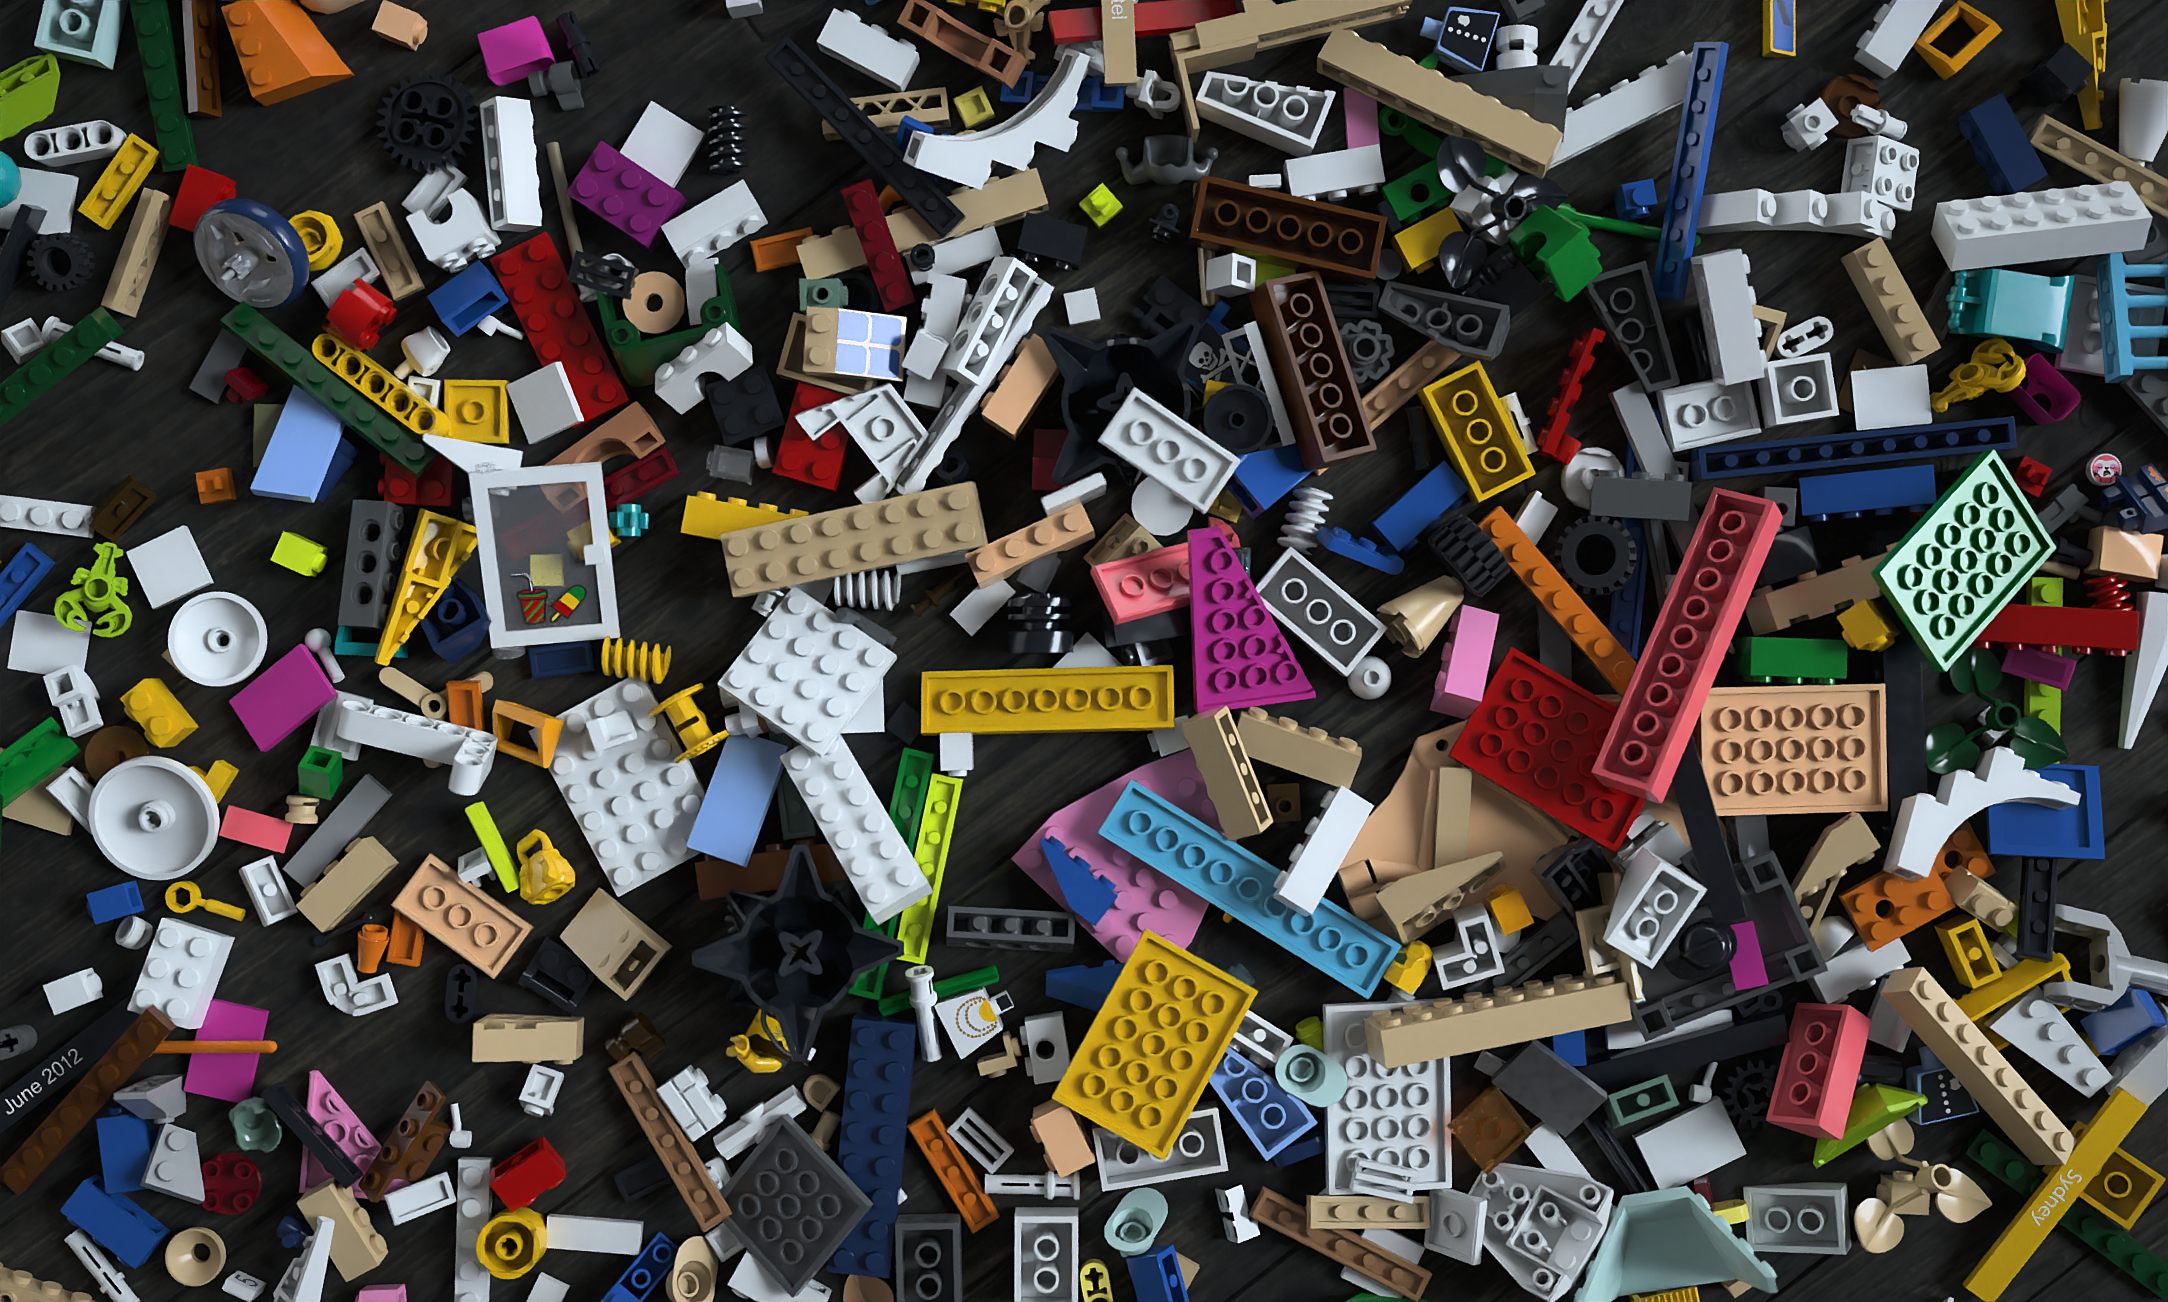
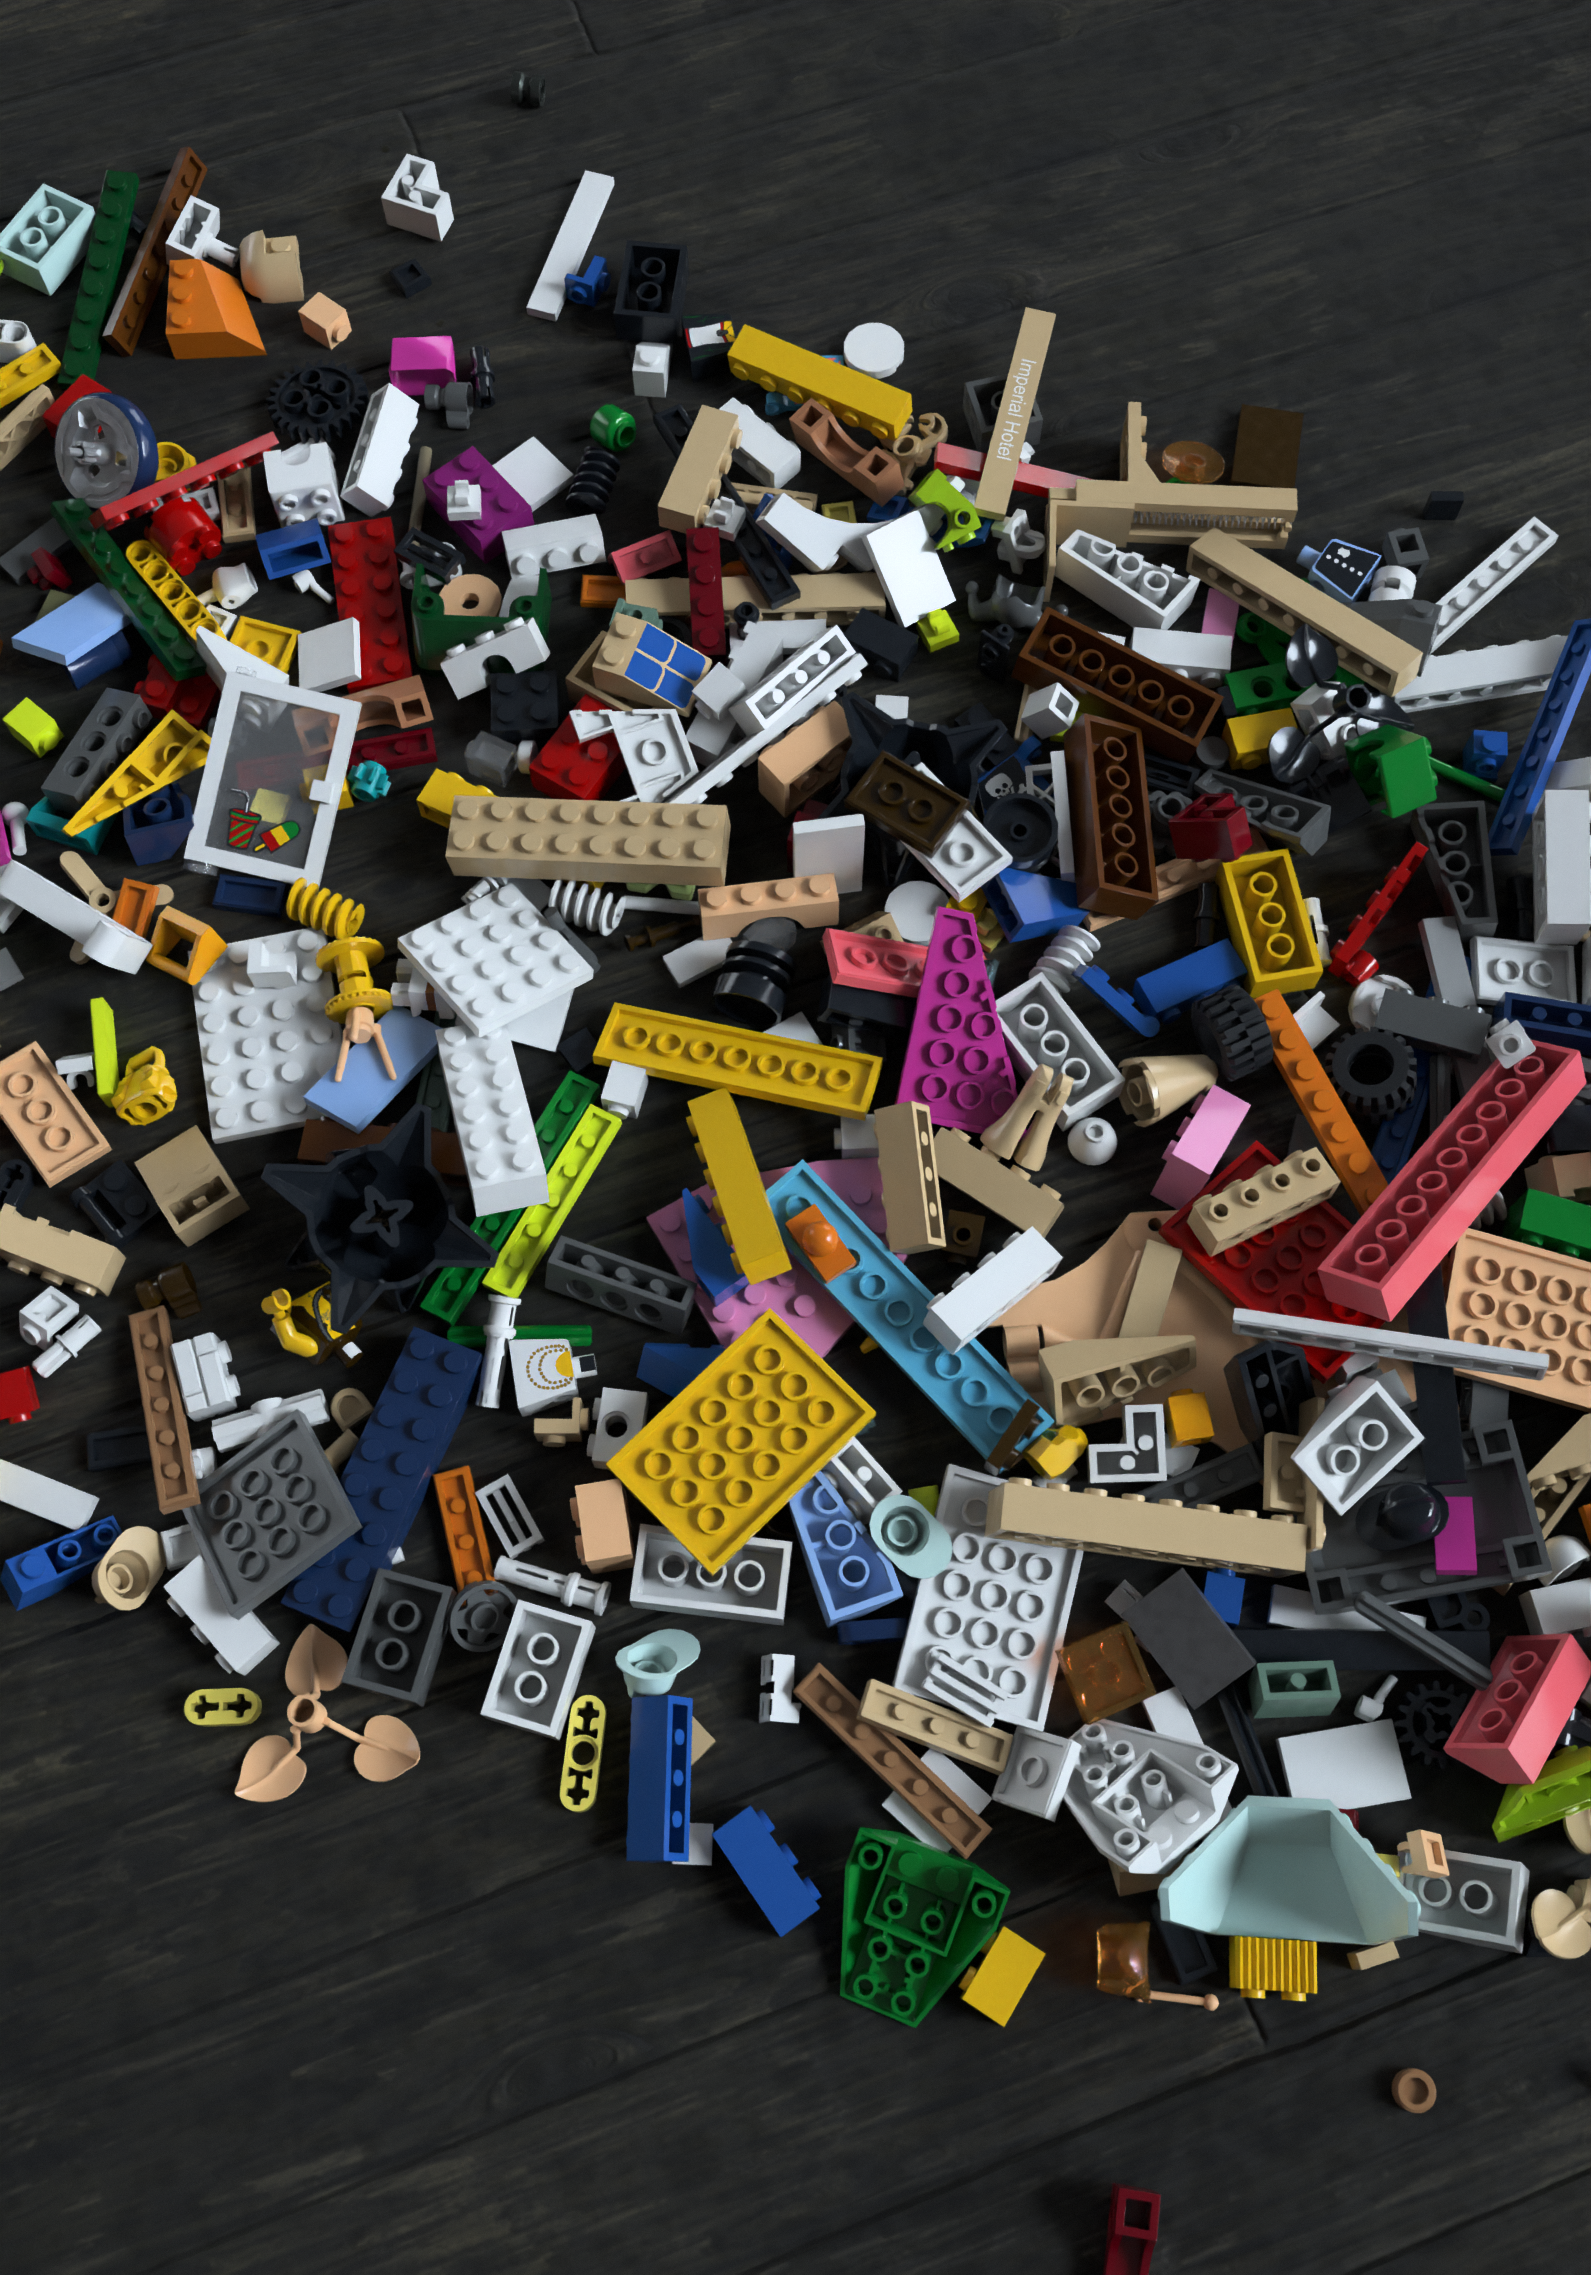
camera: 15 degrees right, 20 degrees down
none -> white axle [32,1314,102,1378]
none -> red plate [89,431,279,531]
none -> light nougat plant [334,1007,397,1083]
none -> white tile [447,480,481,521]
none -> dark grey wheel [447,1580,517,1652]
none -> green head [590,404,636,452]
none -> coral panel [607,530,682,585]
none -> tan brick [658,405,743,533]
none -> yellow brick [686,1087,792,1285]
none -> white tile [703,496,746,542]
none -> orange tile [785,1204,857,1285]
none -> dark brown tile [844,750,970,859]
none -> white tile [861,509,956,628]
none -> lime tile [908,468,982,552]
none -> tan piece [980,1063,1074,1171]
none -> dark brown plate [984,1399,1041,1476]
none -> dark red brick [1168,793,1253,863]
none -> tan brick [1187,1147,1341,1257]
none -> white tile [1232,1308,1549,1381]
none -> dark grey axle [1354,1591,1494,1691]
none -> light nougat tile [1397,1829,1449,1879]
none -> white bracket [1485,1018,1536,1069]

